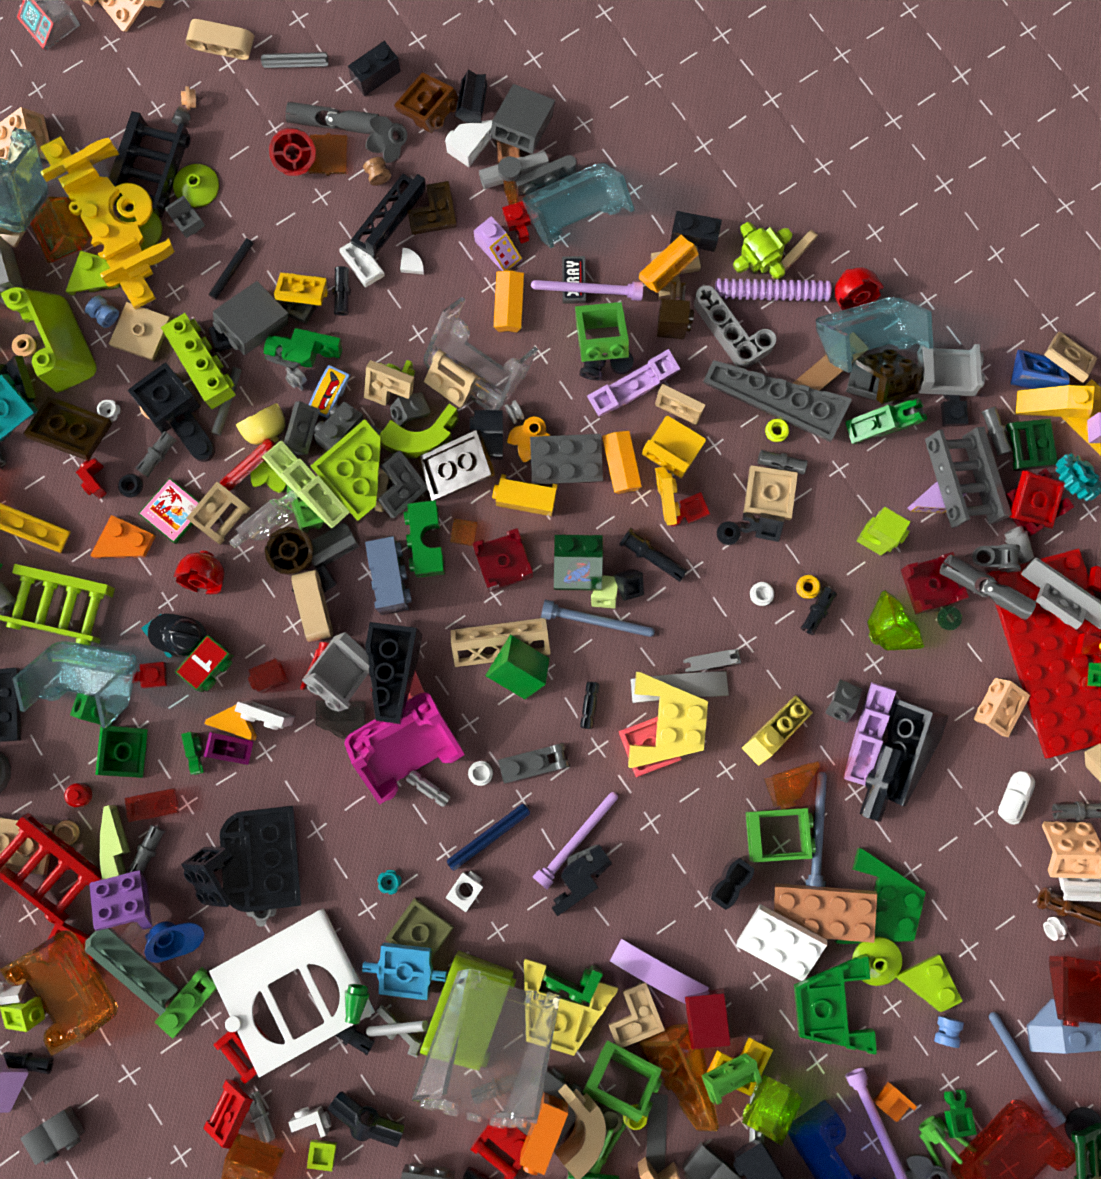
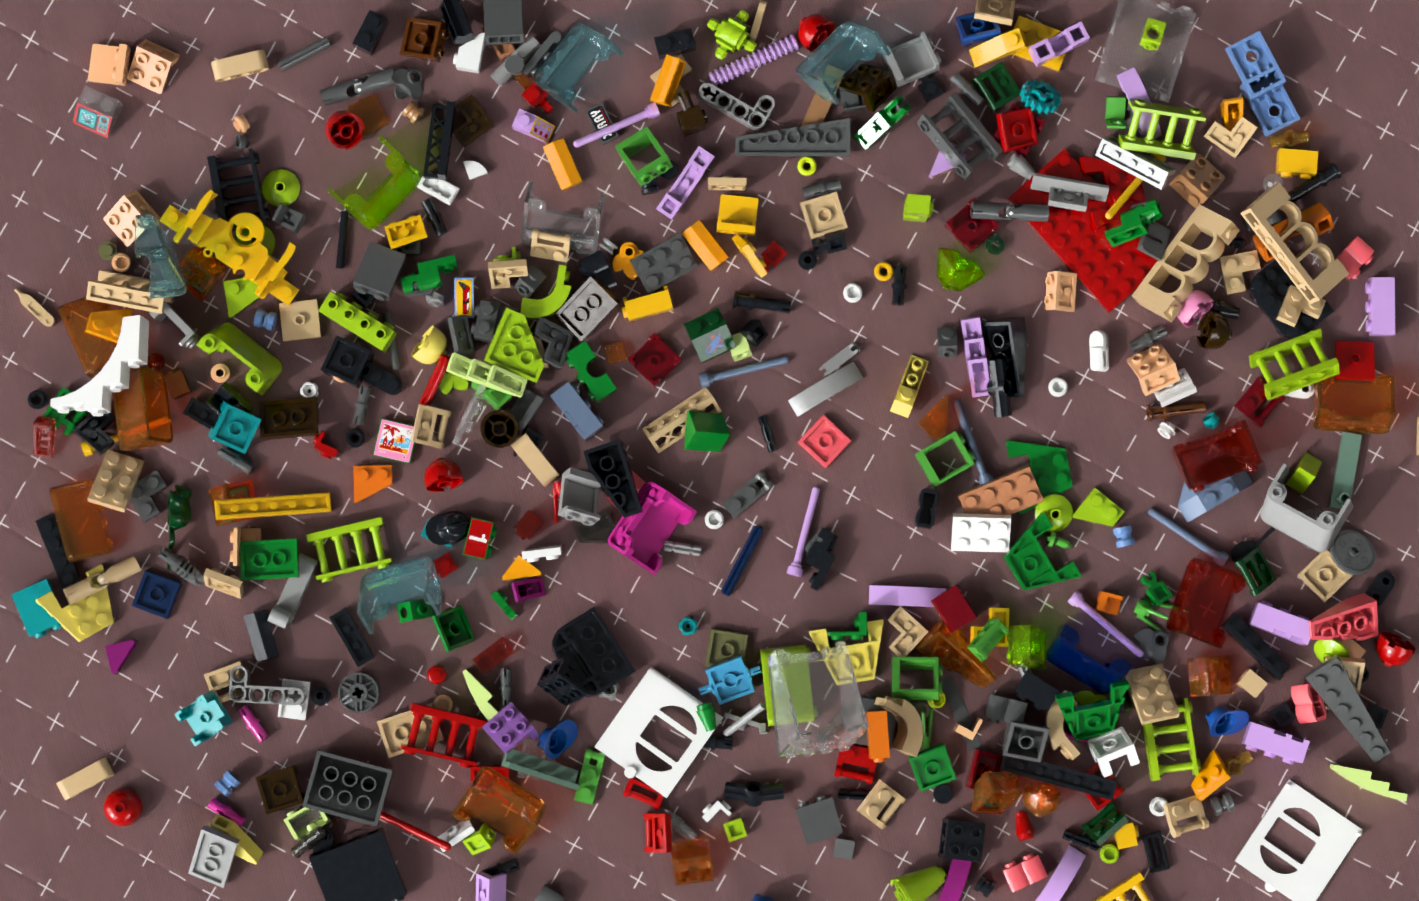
camera: 25 degrees left, 5 degrees up
white brick [446,871,484,912] -> none
light yellow wing [628,672,708,768] -> none
dark grey piece [972,544,1021,572] -> none
none -> clear neon green windscreen [327,135,420,230]
none -> bright green piece [1044,532,1073,549]
none -> white plate [1048,378,1068,397]

